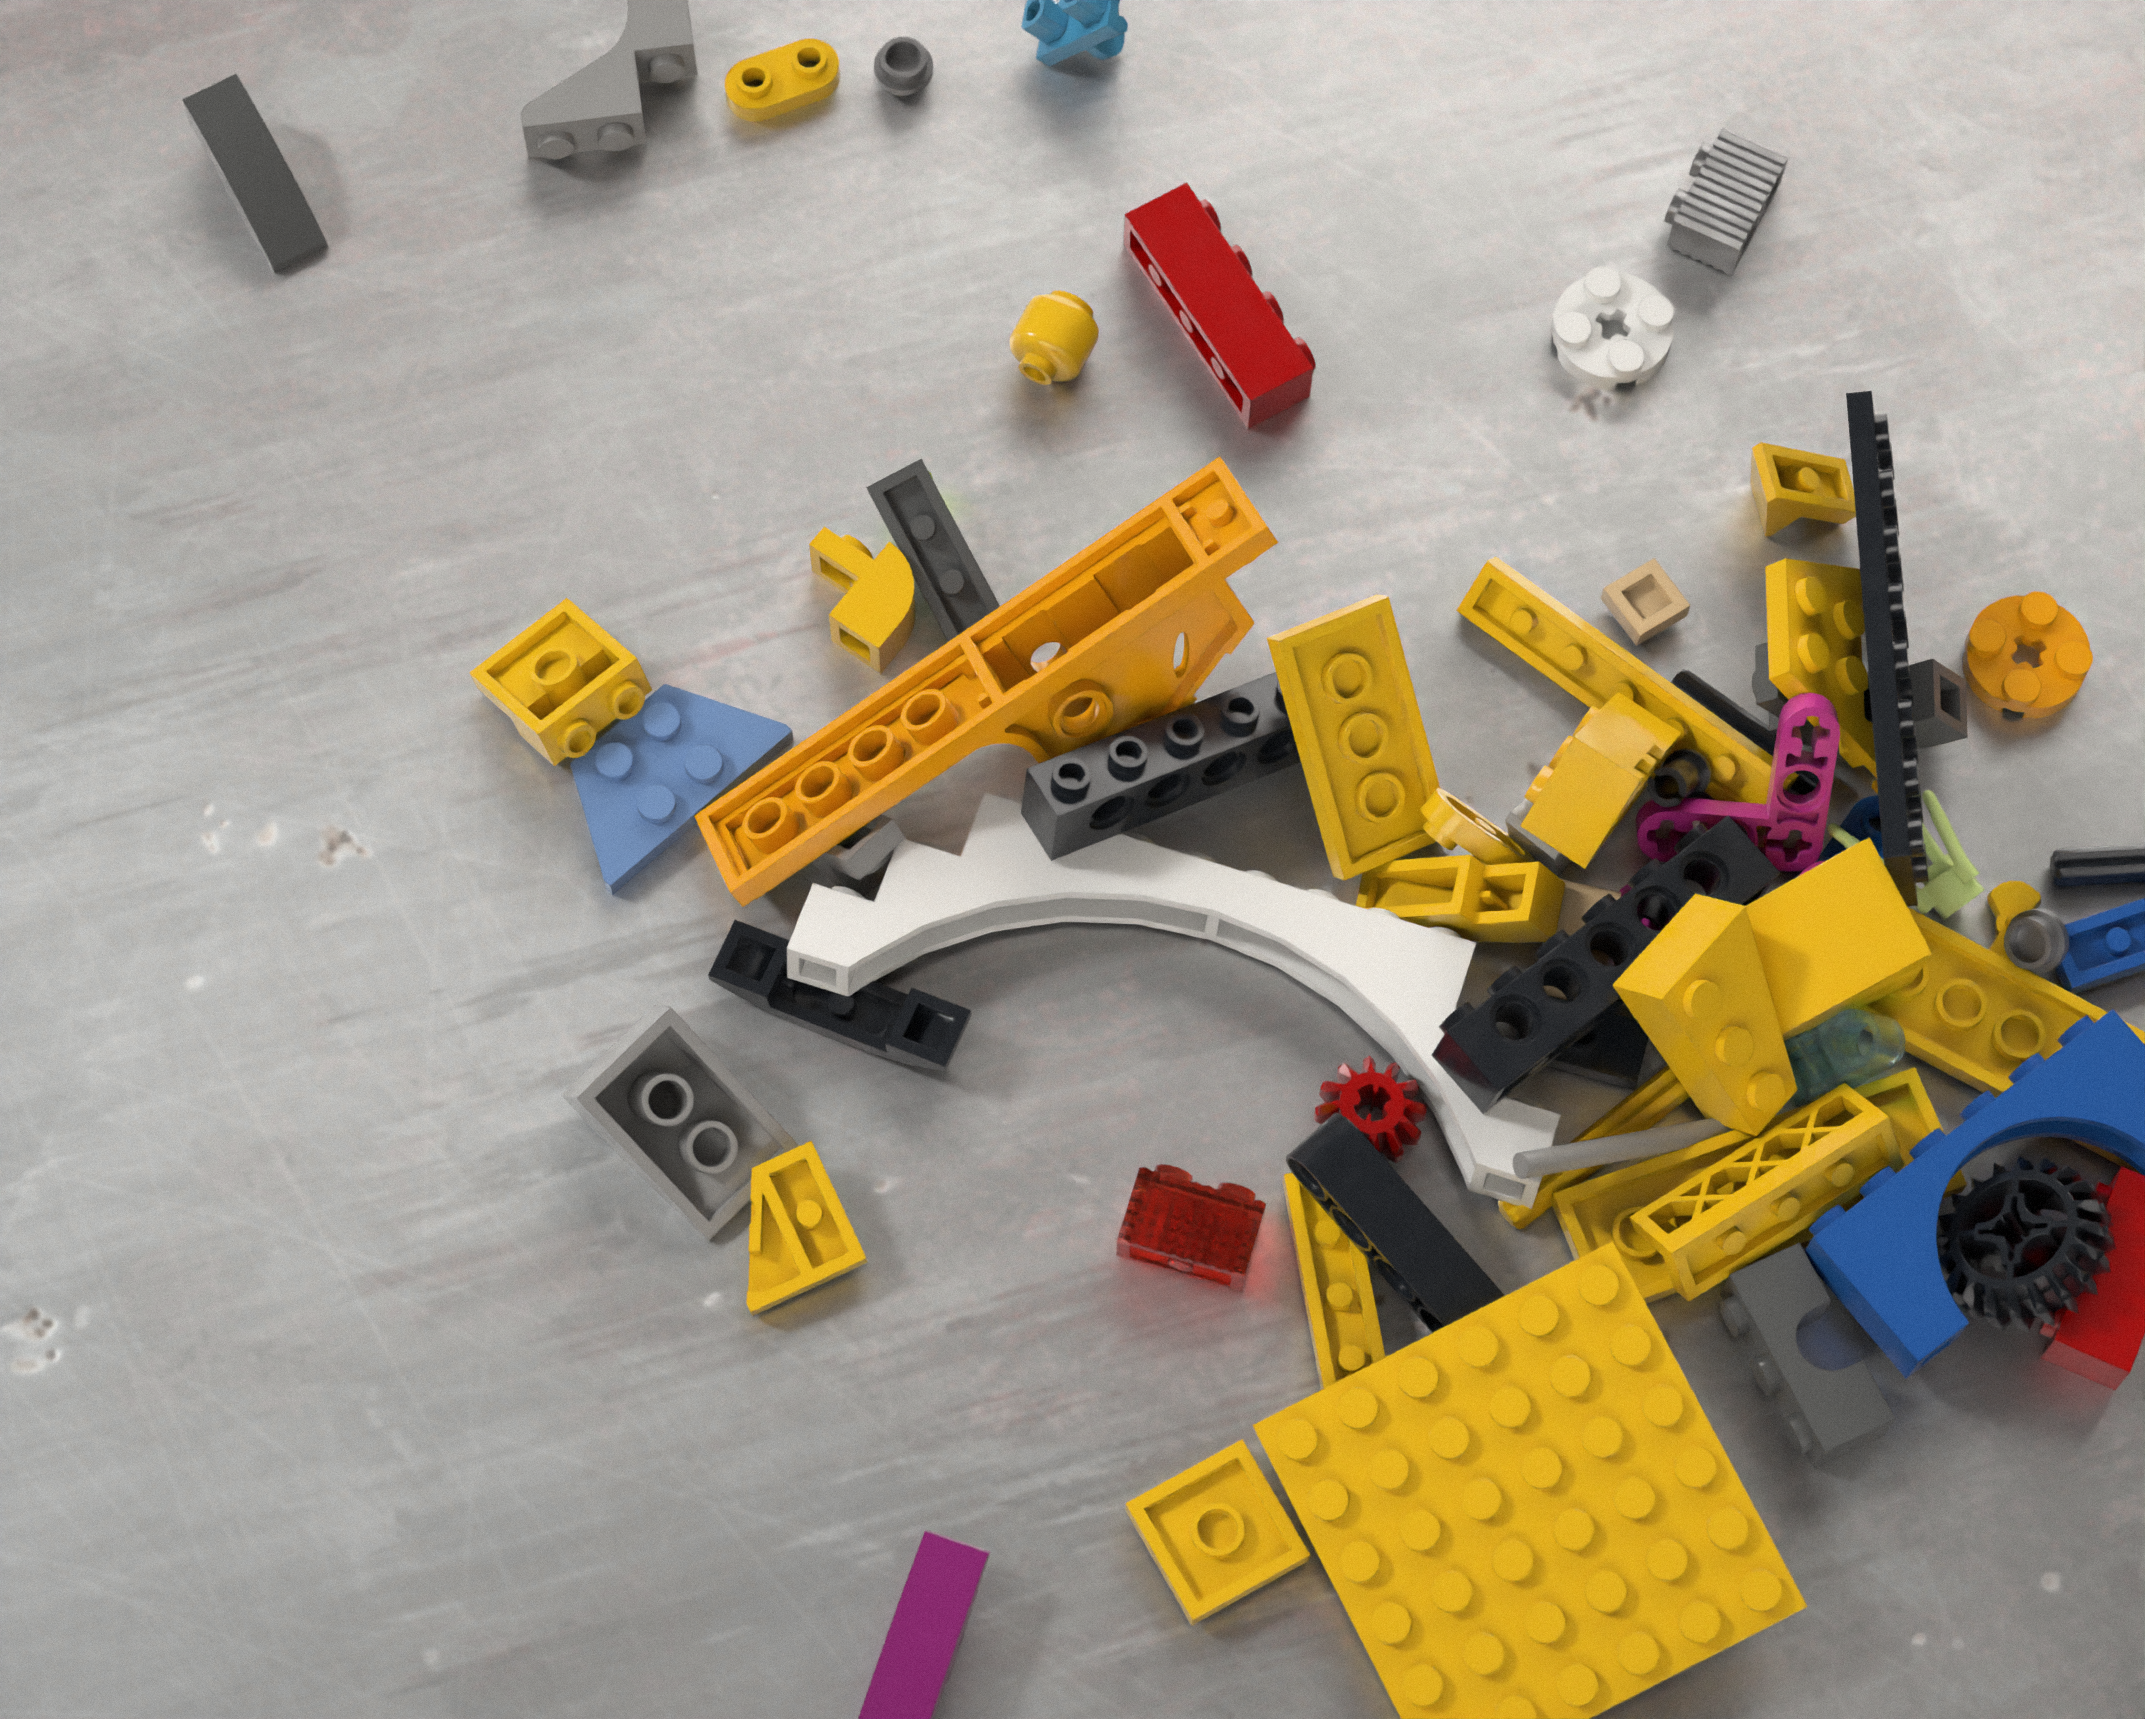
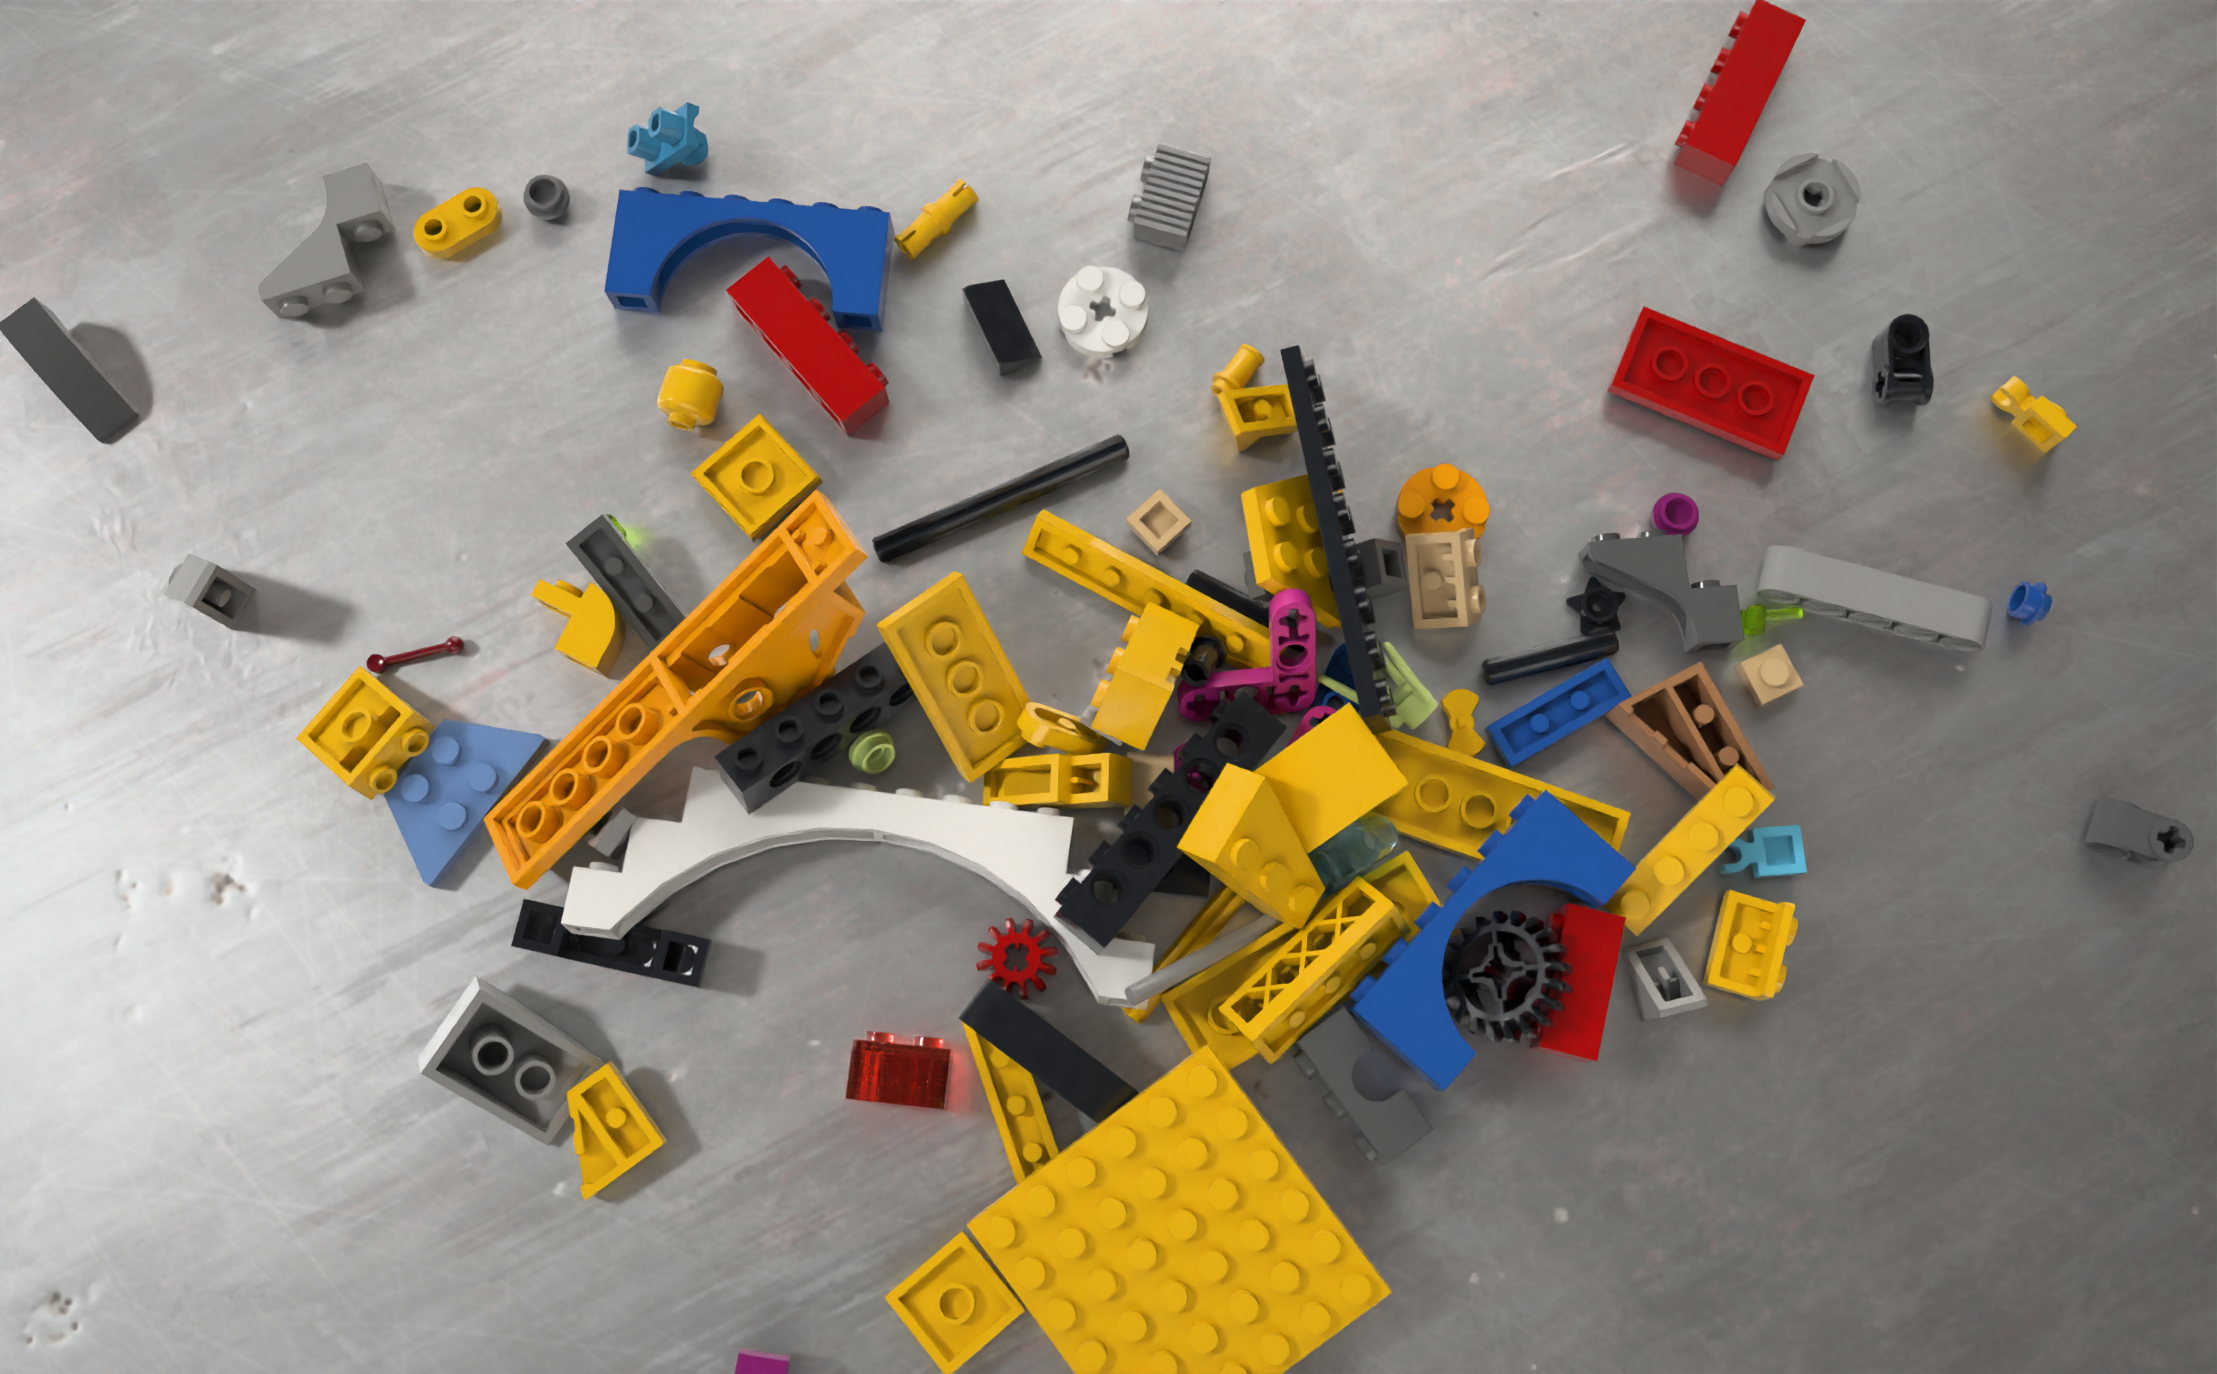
camera: 10 degrees left, 10 degrees up
flat silver plate [2004,909,2069,974] -> none
none -> light grey slope [164,553,256,630]
none -> dark red hinge [366,636,464,674]
none -> blue arch [604,187,894,332]
none -> yellow plate [690,414,823,543]
none -> yellowish green plate [849,729,895,774]
none -> black axle [872,434,1130,563]
none -> yellow pin [894,179,979,260]
none -> black slope [962,279,1042,376]
none -> yellow pin [1210,344,1265,398]
none -> tan bracket [1405,527,1486,629]

